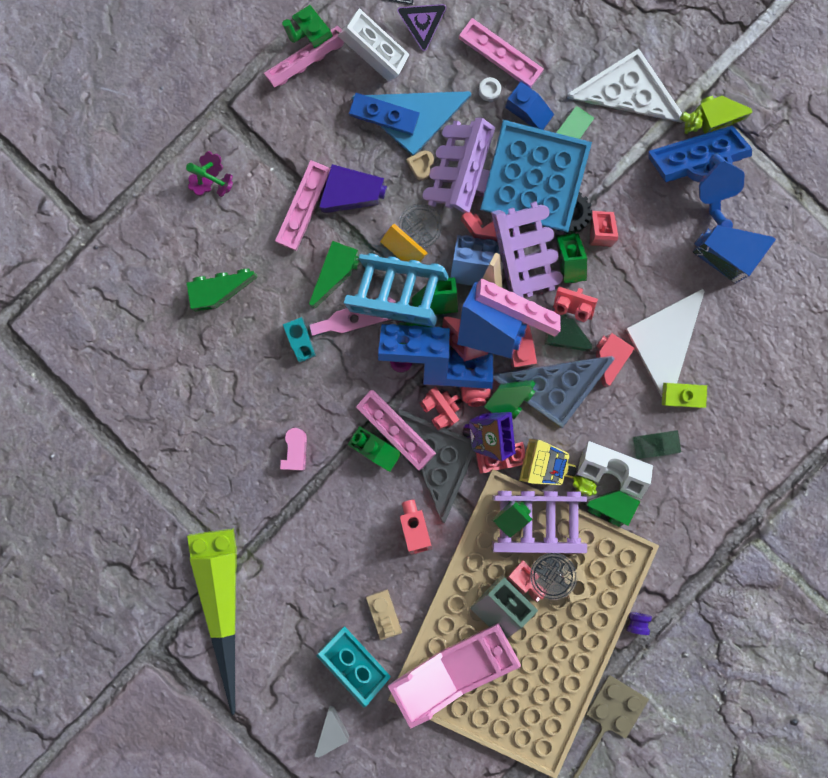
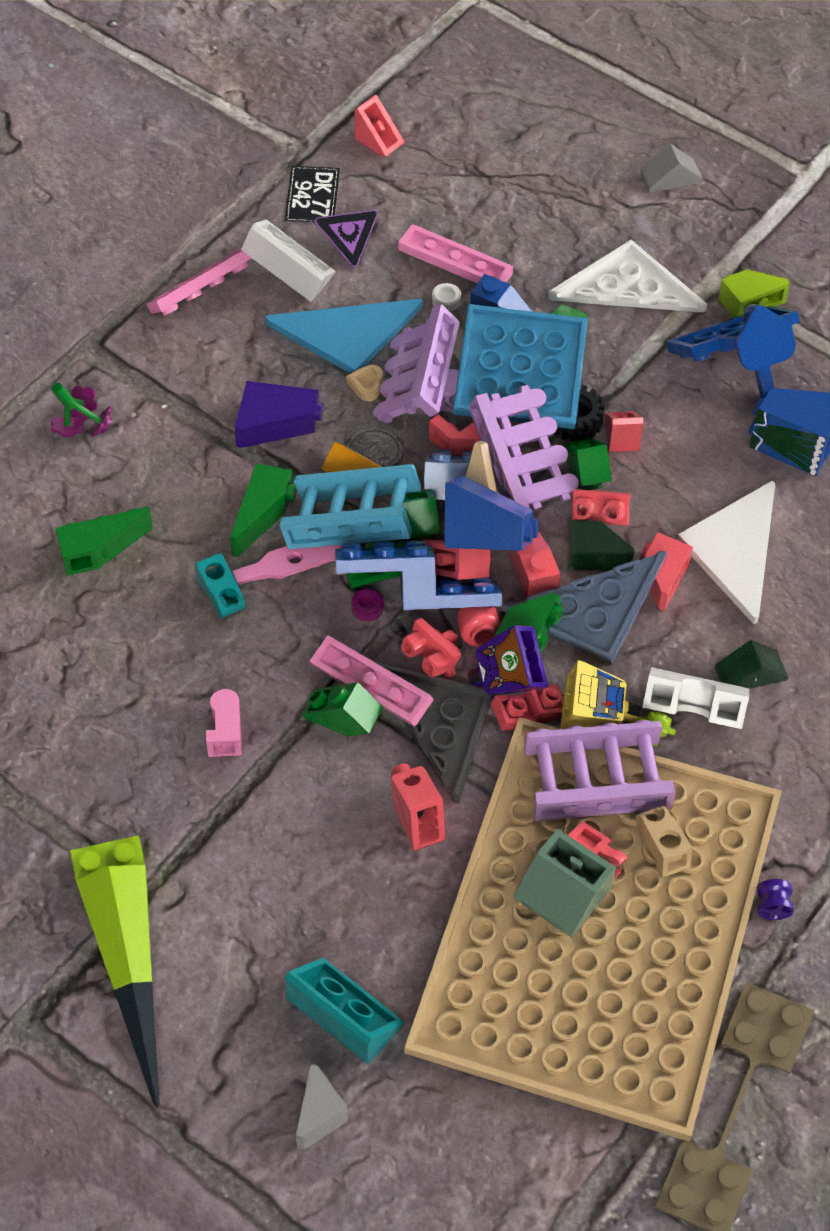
camera: 10 degrees left, 30 degrees down
bright pink plate [275,160,330,252] -> none
green plate [282,5,333,48] -> none
blue plate [349,93,420,136] -> none
tan plate [366,589,402,640] -> none
bright pink windscreen [388,623,521,729] -> none
bright pink plate [476,278,560,337] -> none
green slope [492,501,533,538] -> none
tile [530,553,577,600] -> none
green slope [584,490,641,527] -> none
lime plate [662,383,708,408] -> none
lime plant [680,108,704,134] -> none

